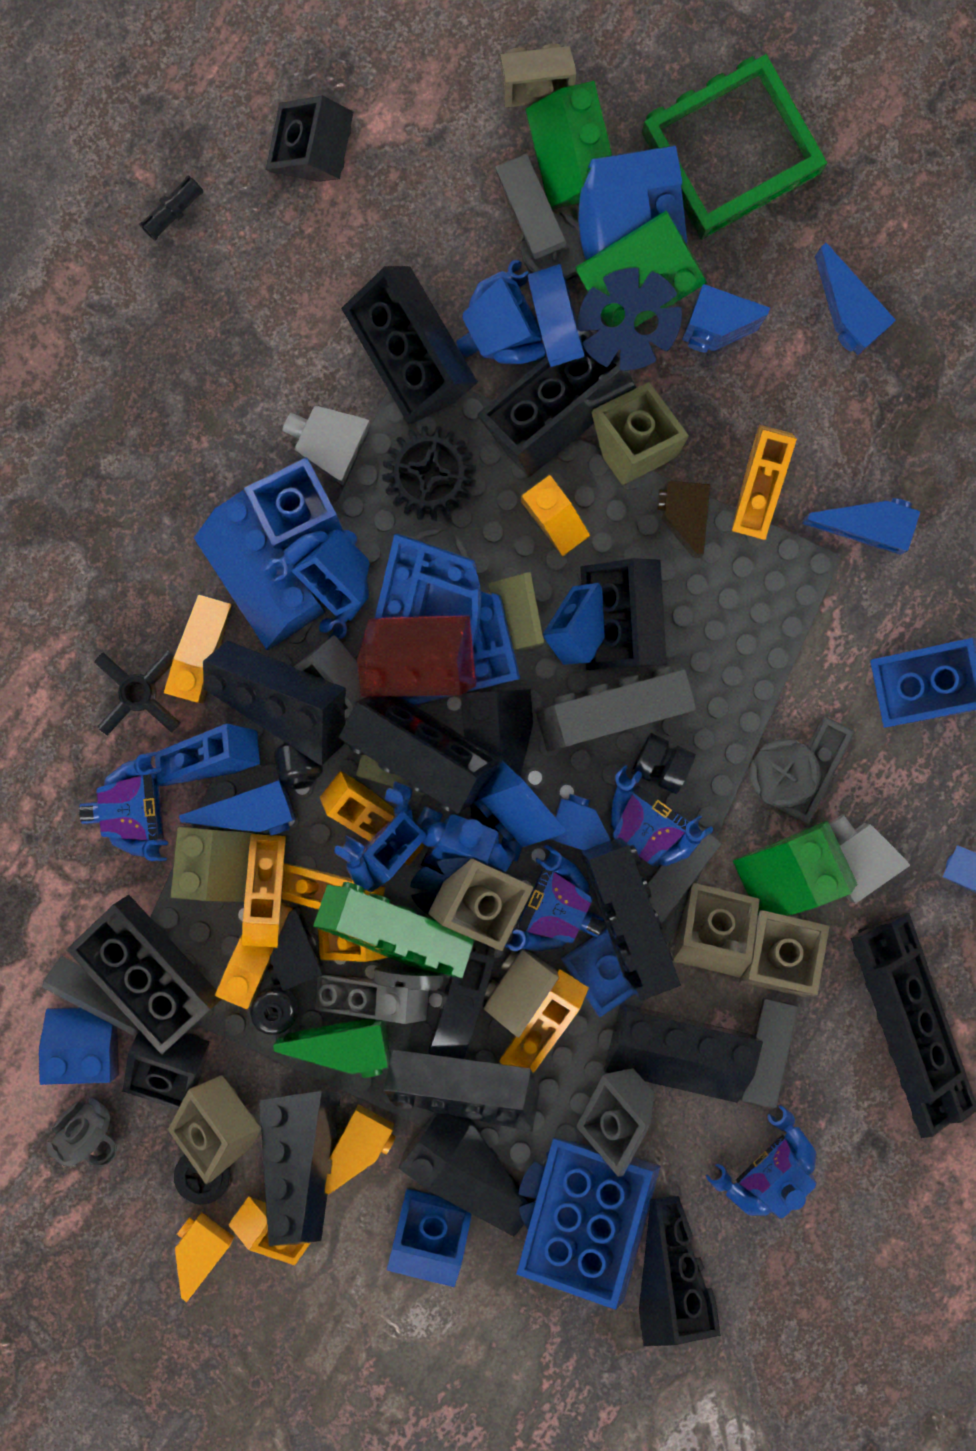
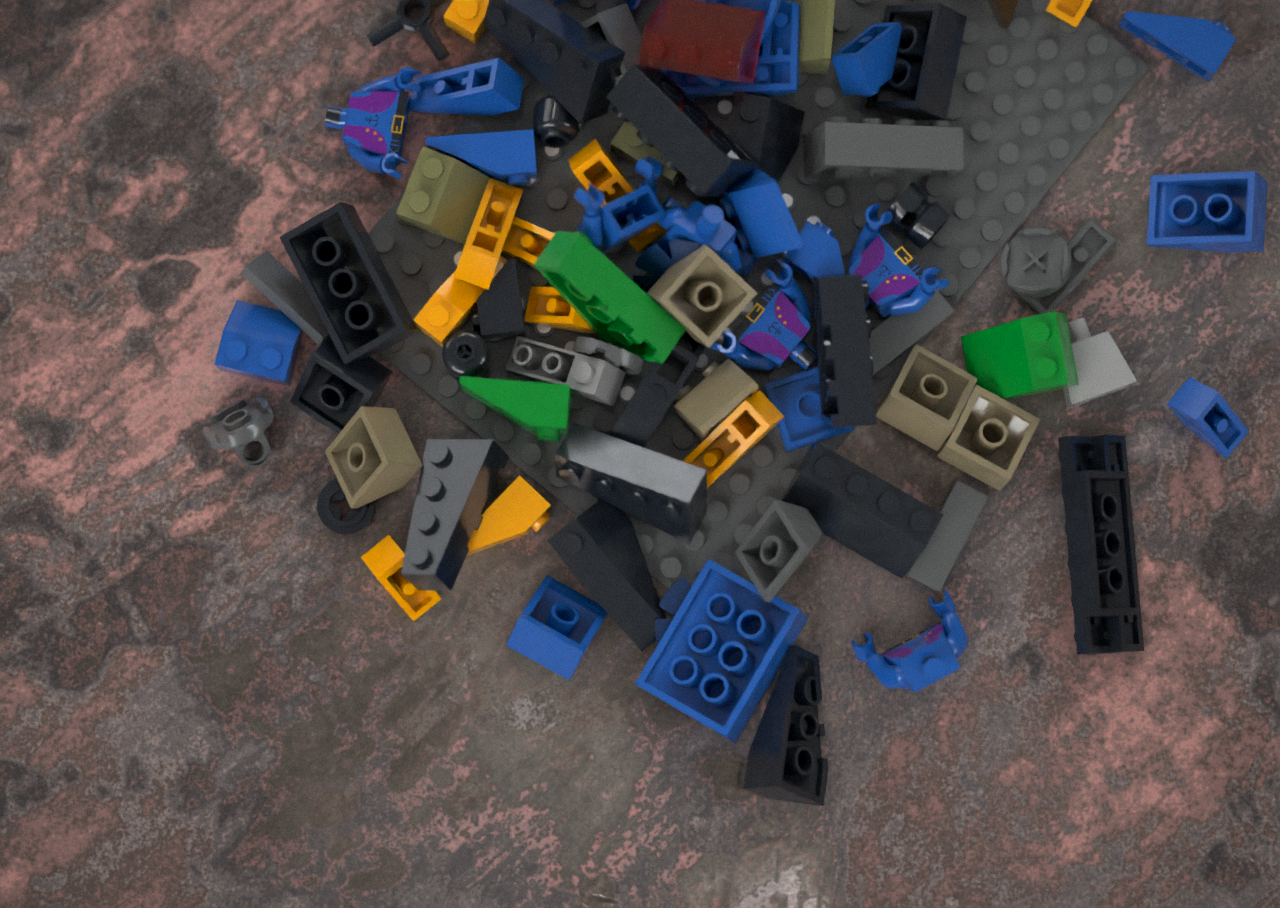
camera: 15 degrees right, 5 degrees down
light orange slope [175,1212,234,1302] -> none

